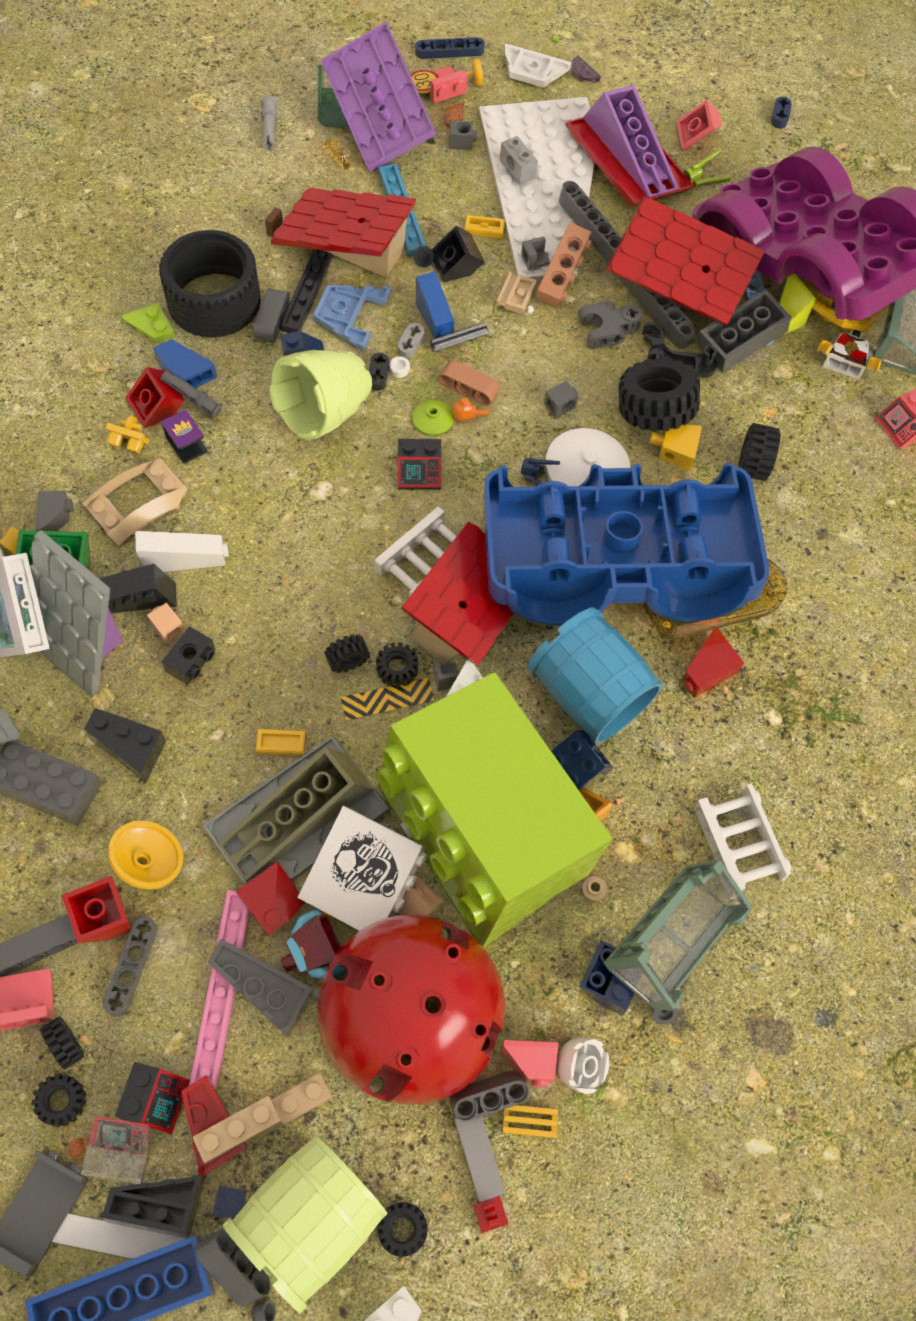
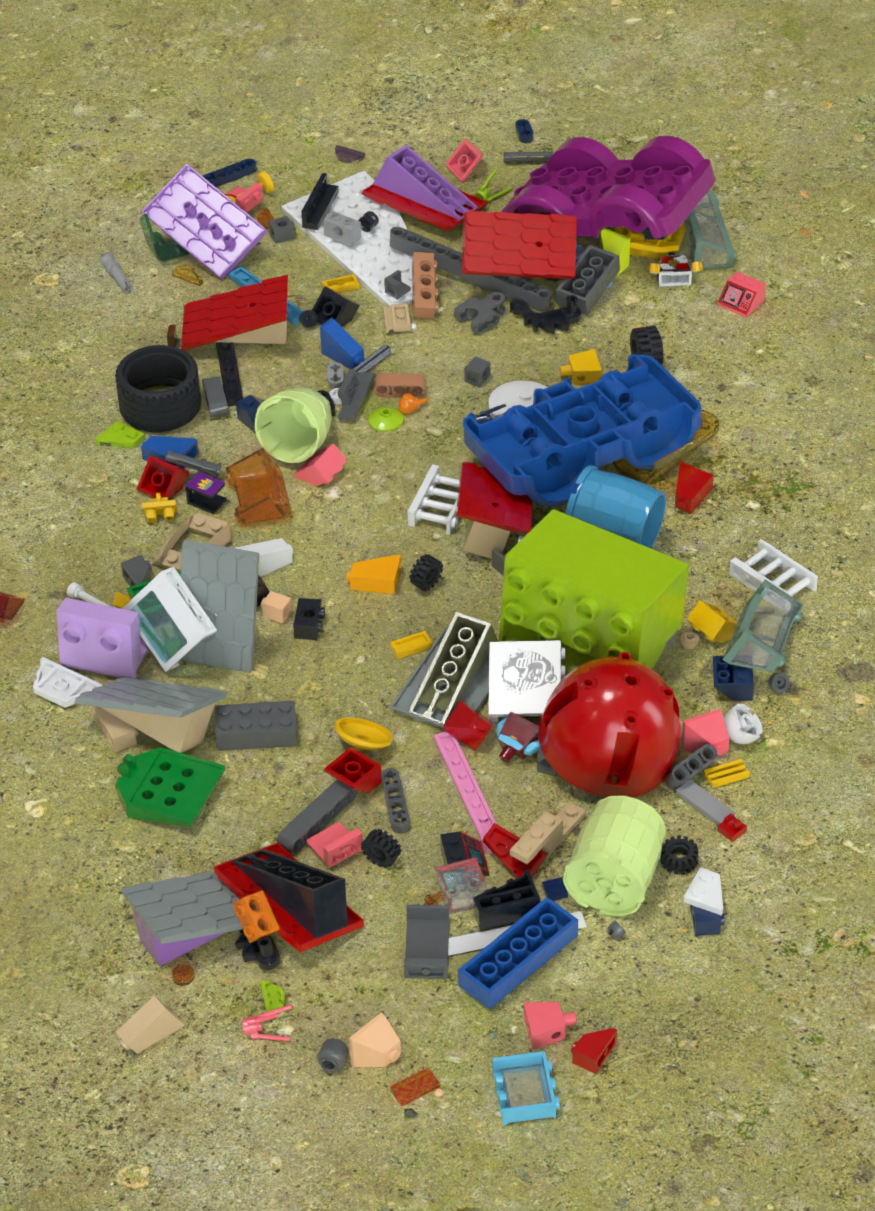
camera: 20 degrees left, 20 degrees down
black tyre [32,1074,86,1127] -> none
black wedge [84,708,166,784] -> none
dark grey beam [195,1229,271,1307] -> none
dark grey wing [208,939,312,1036] -> none
medium blue wing [313,285,391,351] -> none
sticker [341,678,435,720] -> none
black tyre [376,642,418,688] -> none
slope [398,439,441,490] -> none
white wing [505,44,571,88] -> none
black tyre [619,358,700,432] -> none
none -> clear orange windscreen [226,448,292,524]
none -> coral slope [294,443,347,486]
none -> black fence [301,173,339,230]
none -> dark grey bracket [338,369,376,420]
none -> light orange slope [347,554,402,594]
none -> black wheel [358,211,379,232]
none -> dark grey pin [504,150,553,163]
none -> yellow slope [687,600,738,644]

